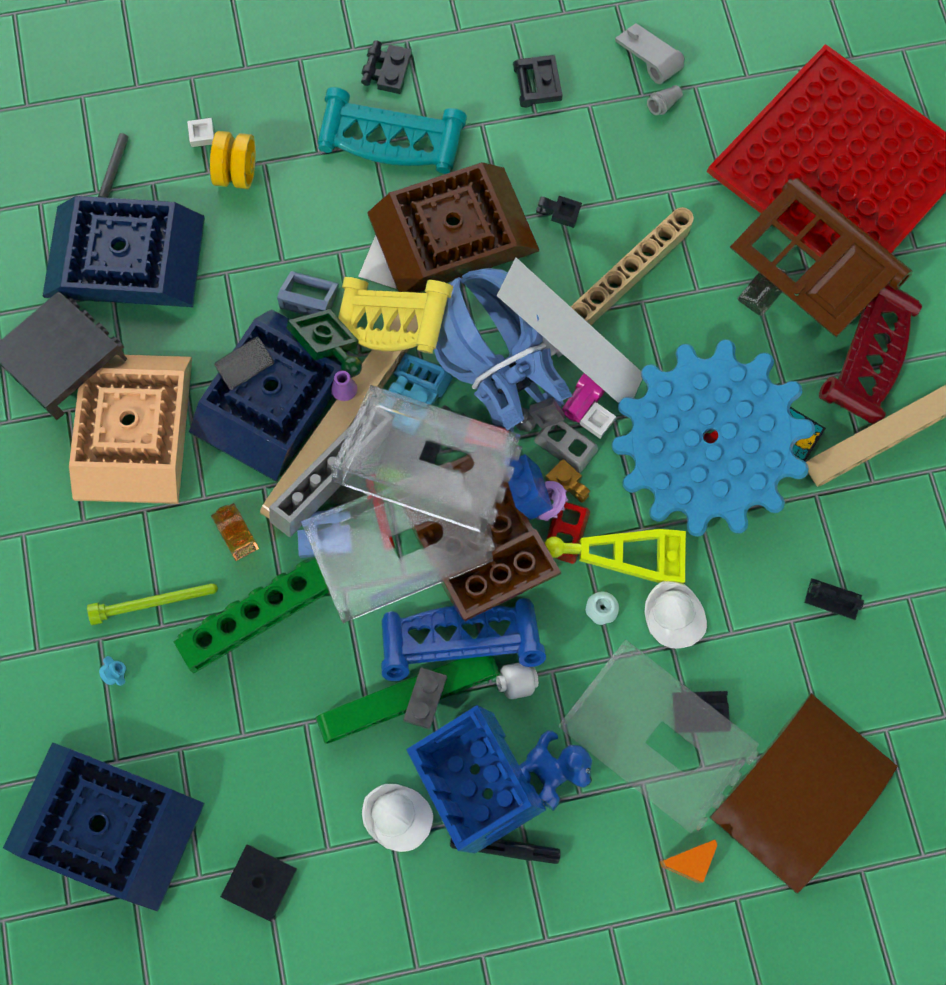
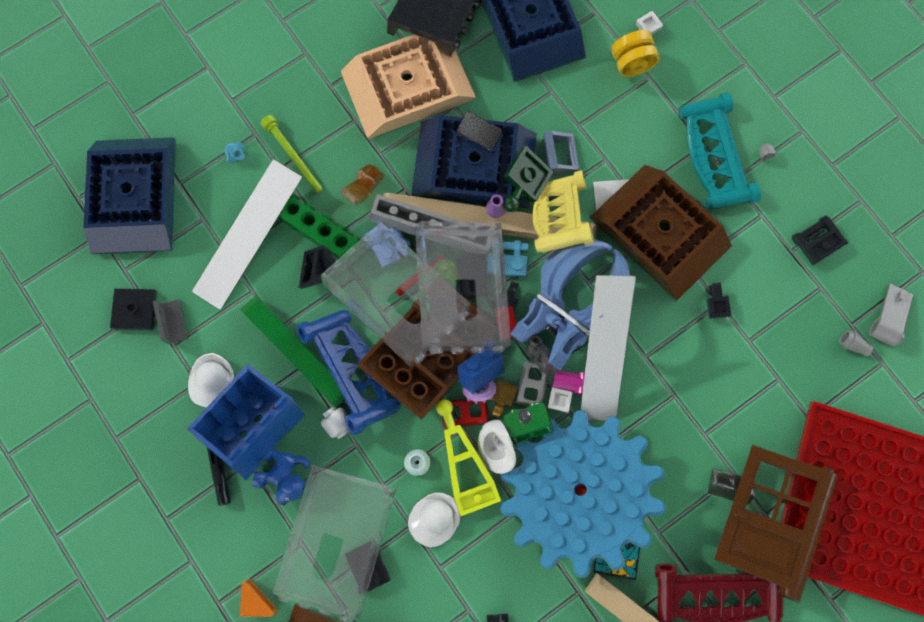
camera: 70 degrees right, 5 degrees up
black plate [361,40,412,94] -> none
dark azure slope [393,353,452,398] -> none
flat silver plate [403,668,447,730] -> none
tan beam [571,207,694,325] -> none
none -> dark grey panel [153,299,189,344]
none -> white sticker [192,159,302,310]
none -> black slope [298,246,336,289]
none -> white hat [478,420,516,474]
none -> green piece [503,402,554,445]
none -> light grey hinge [759,143,776,160]

